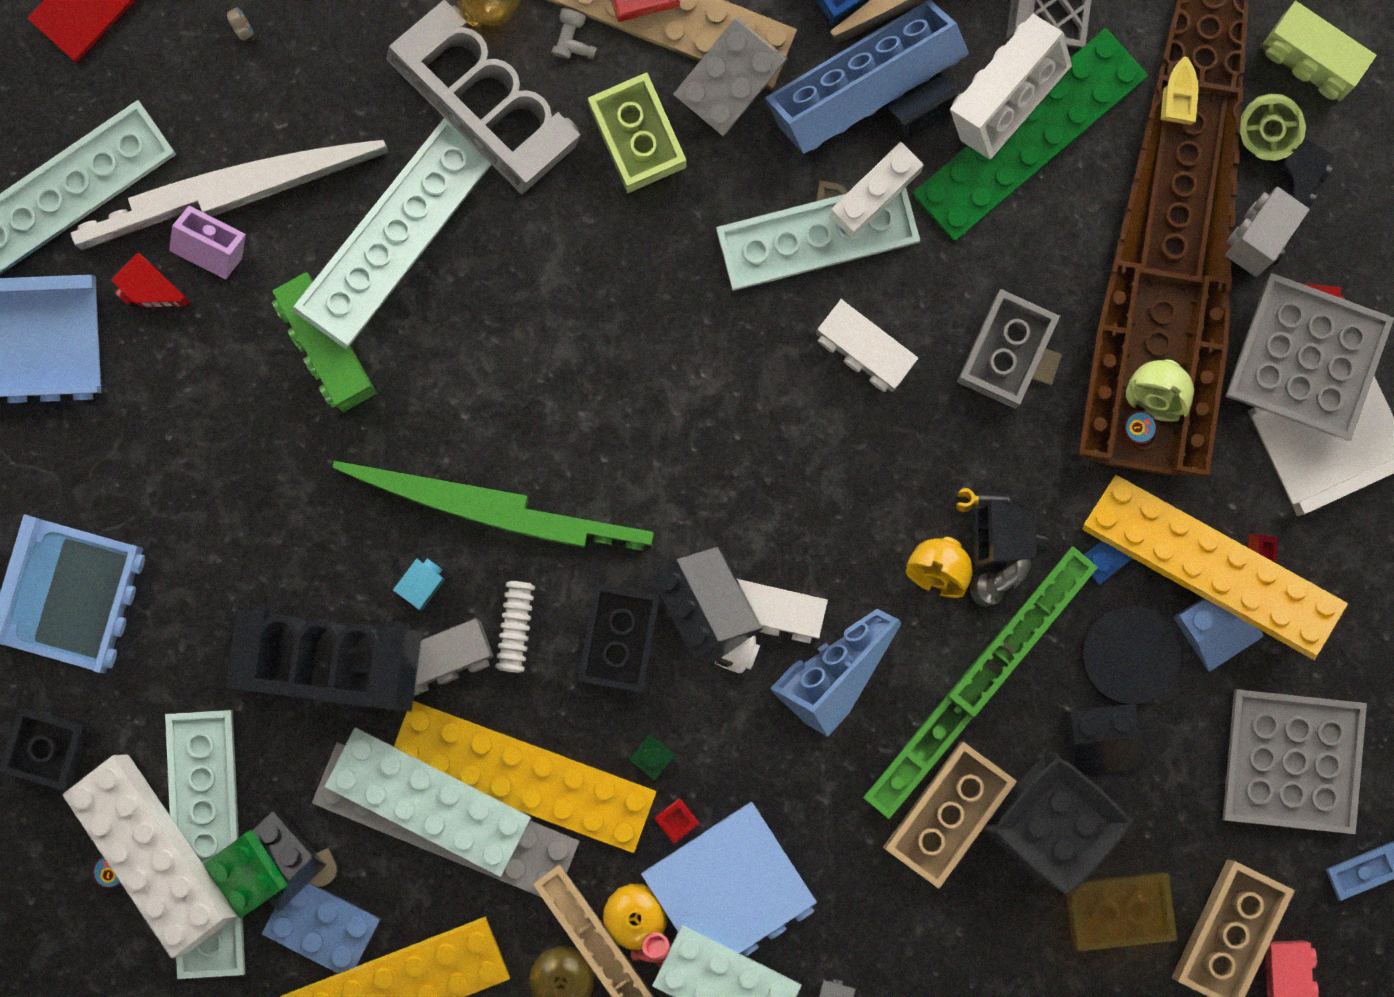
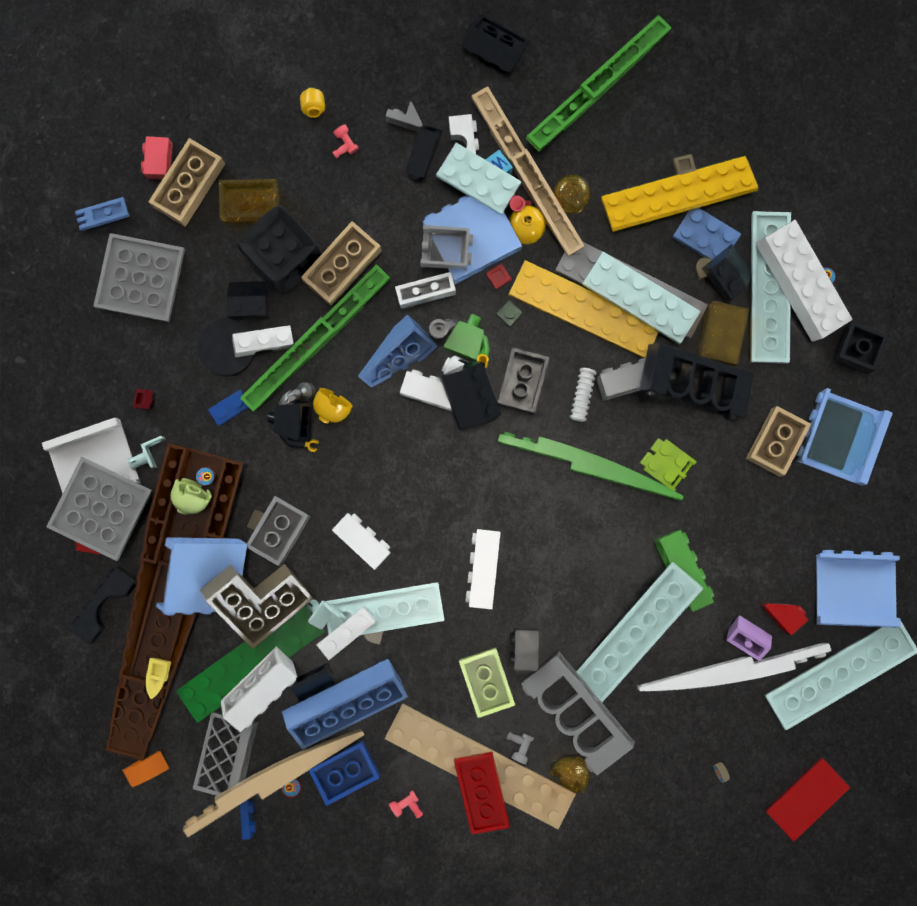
camera: 170 degrees left, 0 degrees up
green plate [203,830,288,919] -> none
medium azure brick [393,558,445,611] -> none
light grey brick [673,17,788,136] -> none
yellow plate [1082,475,1348,660] -> none
medium blue slope [1173,598,1264,672] -> none
light grey brick [1225,187,1310,278] -> none
yellowish green cylinder [1240,94,1306,161] -> none
yellowish green brick [1260,0,1377,101] -> none
none -> light aqua bracket [127,436,166,470]
none -> light blue panel [156,538,247,615]
none -> dark tan brick [200,564,313,649]
none -> white arch [232,325,294,357]
none -> light aqua bracket [307,600,346,629]
none -> white brick [395,272,456,309]
none -> window [421,225,473,270]
none -> bright green torso [429,314,490,368]
none -> white brick [466,529,500,609]
none -> brick [510,628,539,671]
none -> lime plate [640,438,696,491]
none -> clear yellow brick [697,300,749,367]
none -> tan brick [746,406,811,477]

